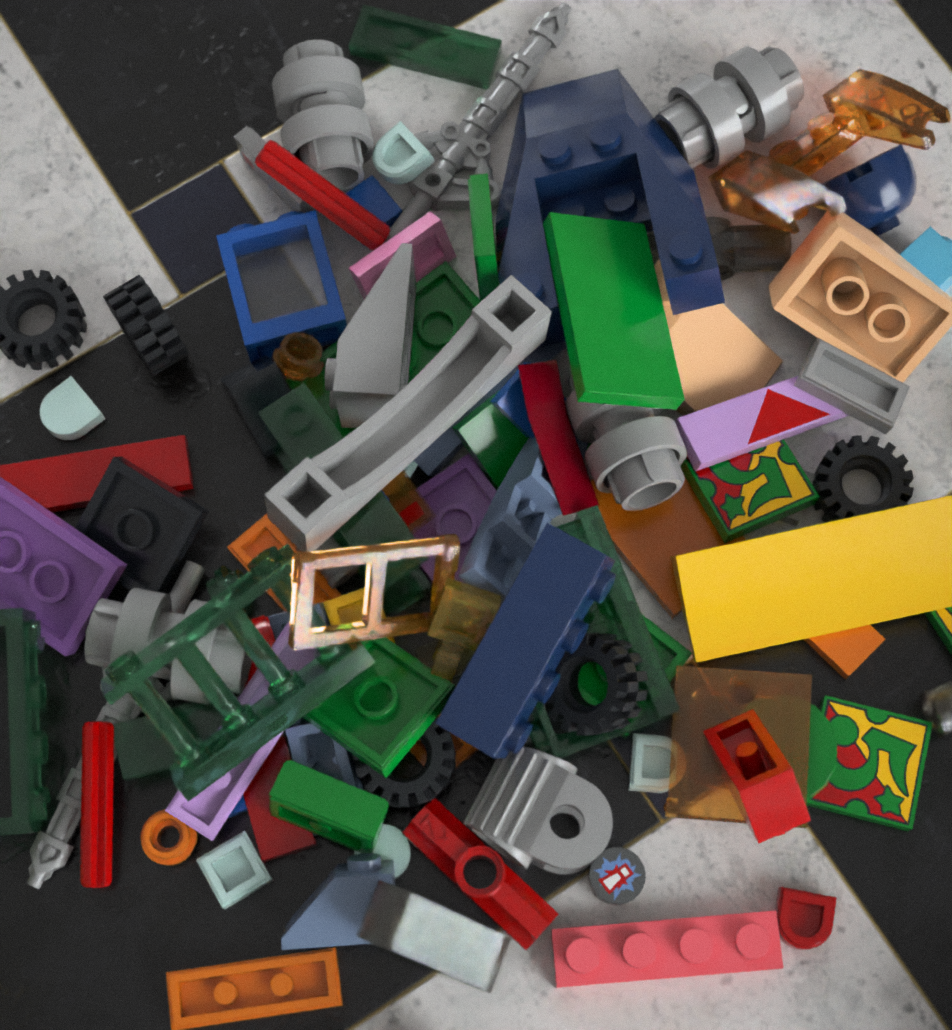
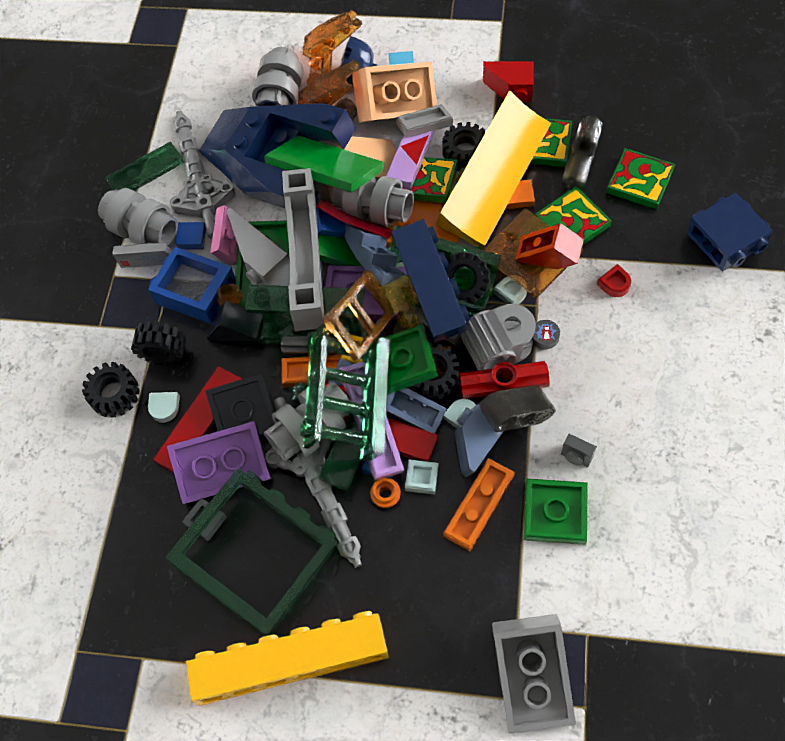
camera: 45 degrees left, 10 degrees down
red axle [80,721,114,888] -> none
red axle [255,140,391,251] -> none
green slope [269,760,388,853] -> none
light aqua tile [372,121,435,184] -> none
green tile [467,173,500,302] -> none
coral plate [551,910,784,988] -> none

